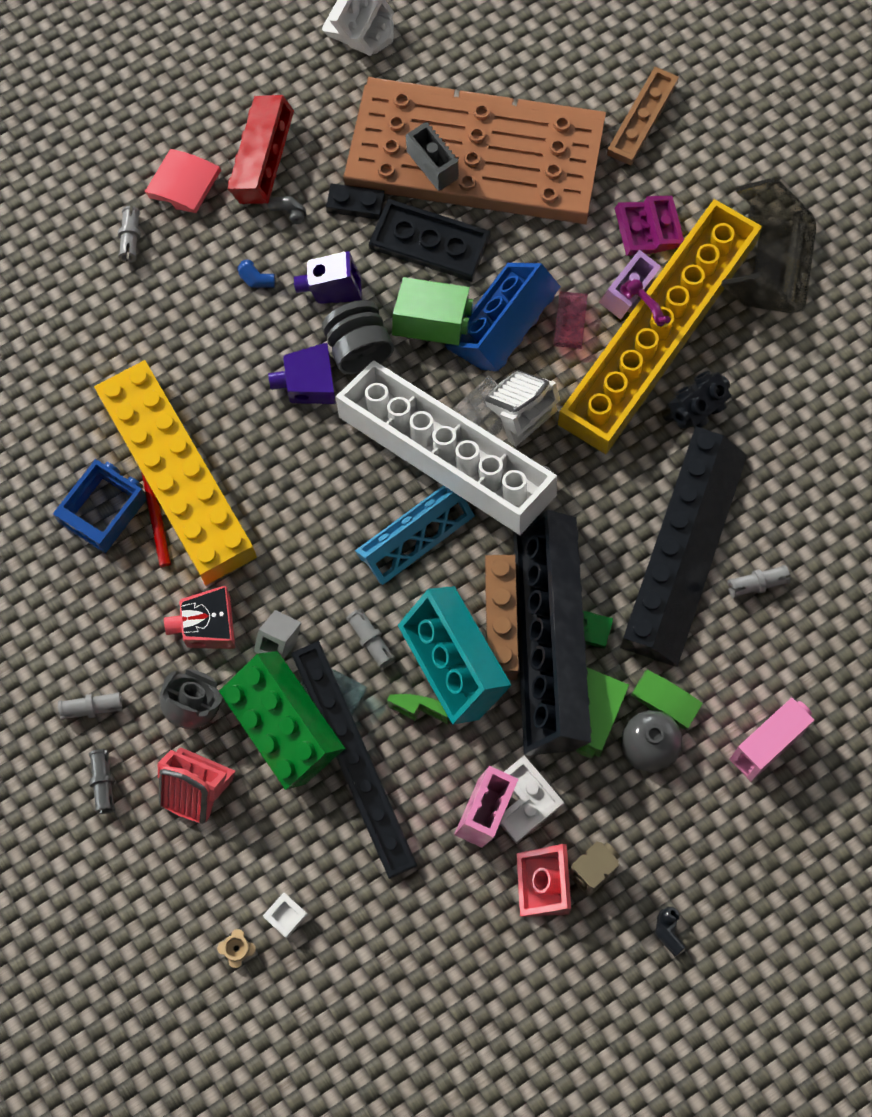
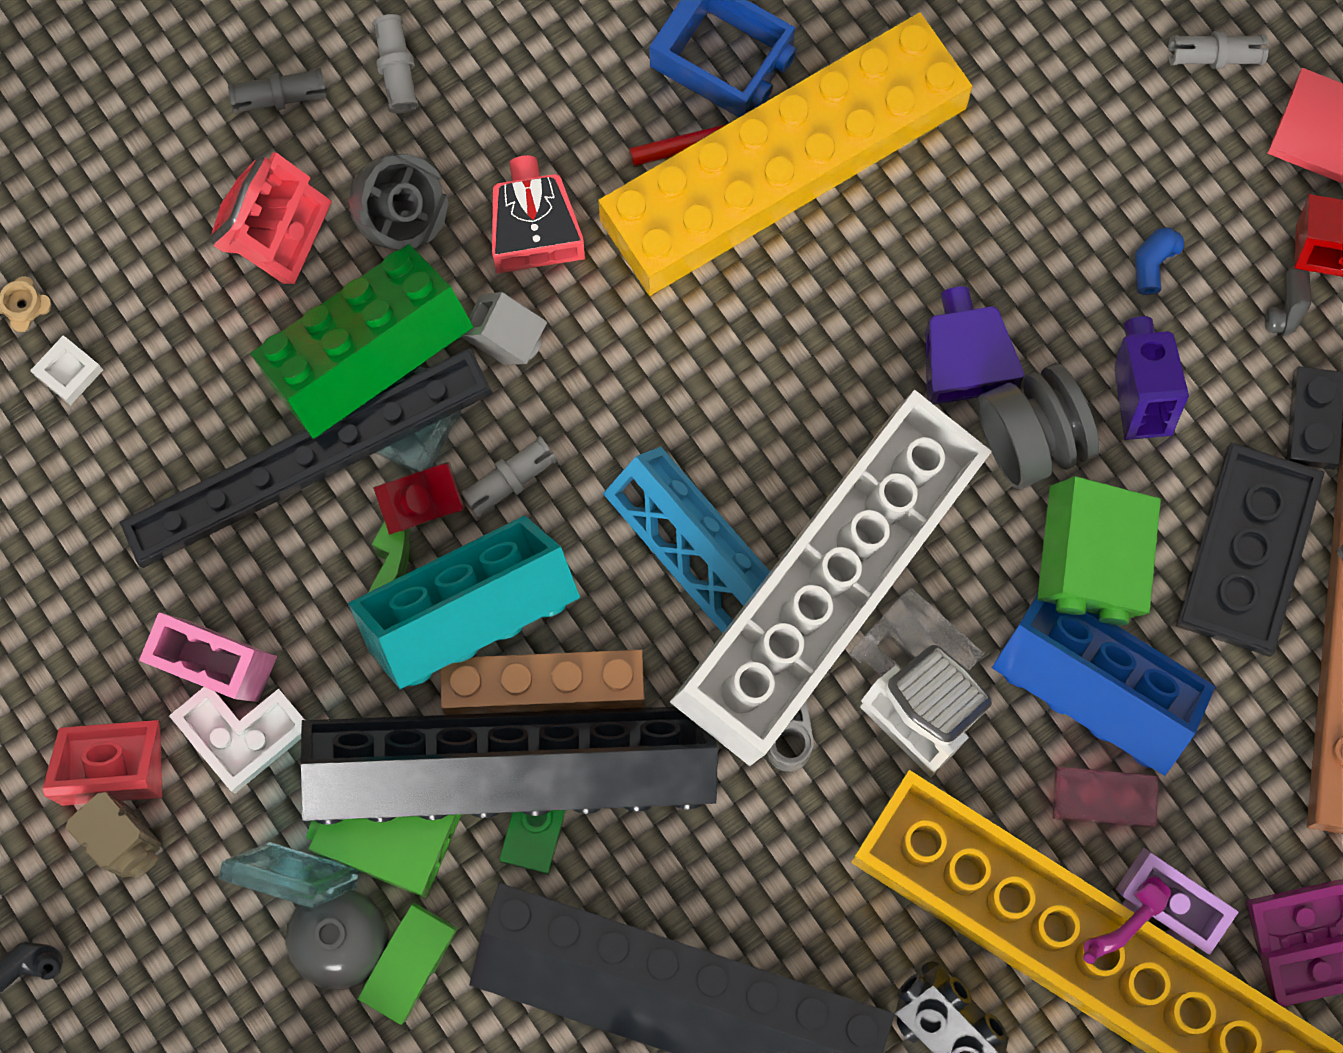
camera: 85 degrees right, 5 degrees up
none -> clear light blue plate [219,842,359,908]
none -> dark red slope [373,461,465,535]

